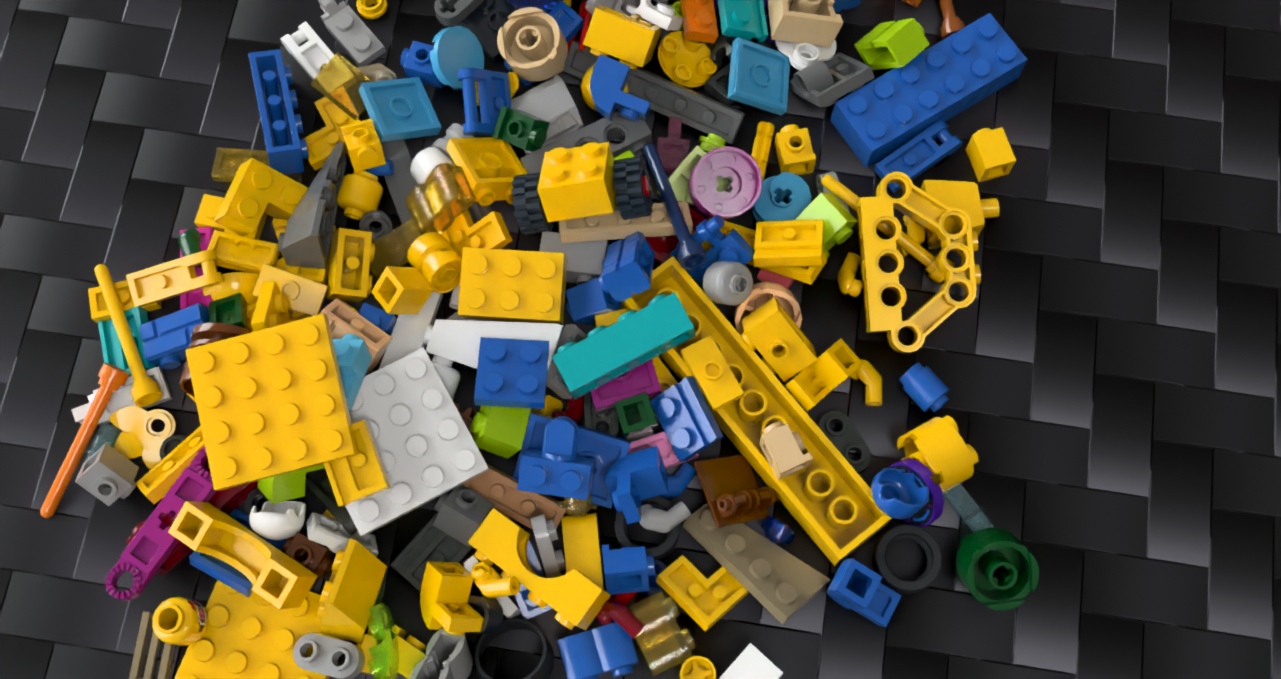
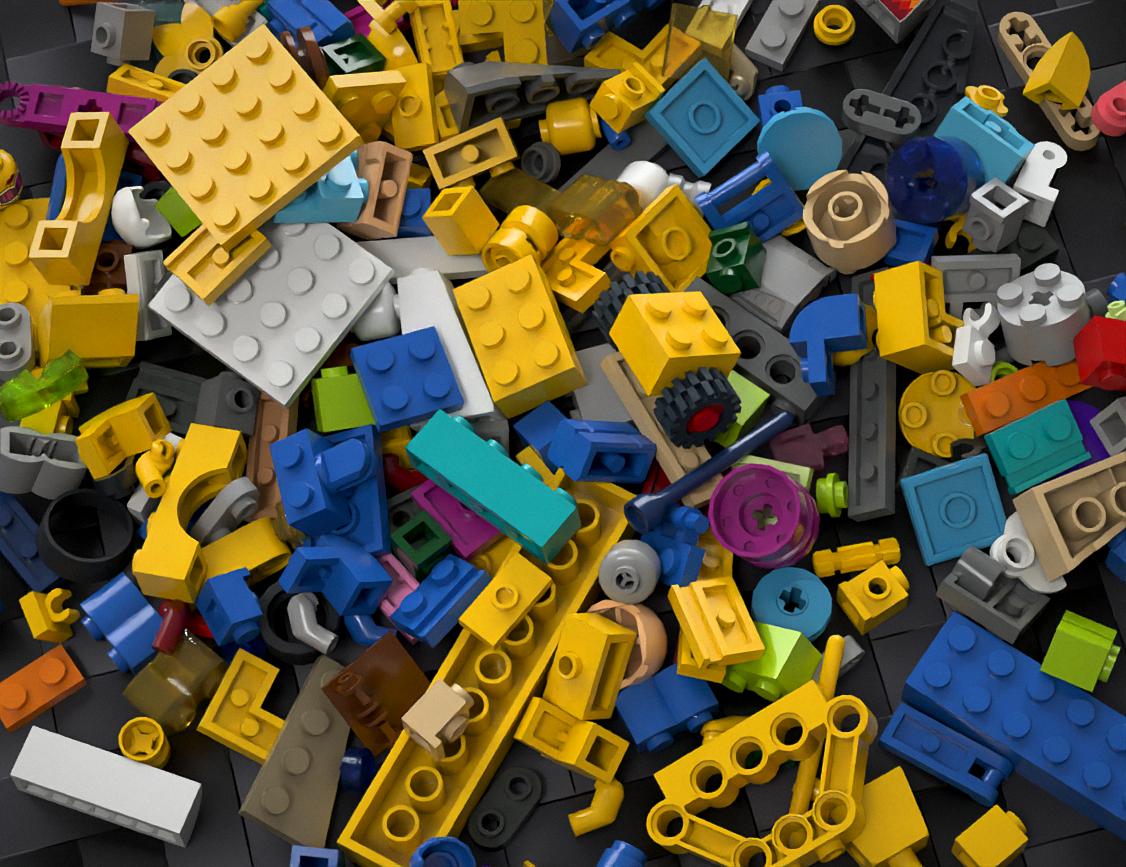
camera: 70 degrees right, 5 degrees down
none -> blue brick [614,663,719,754]

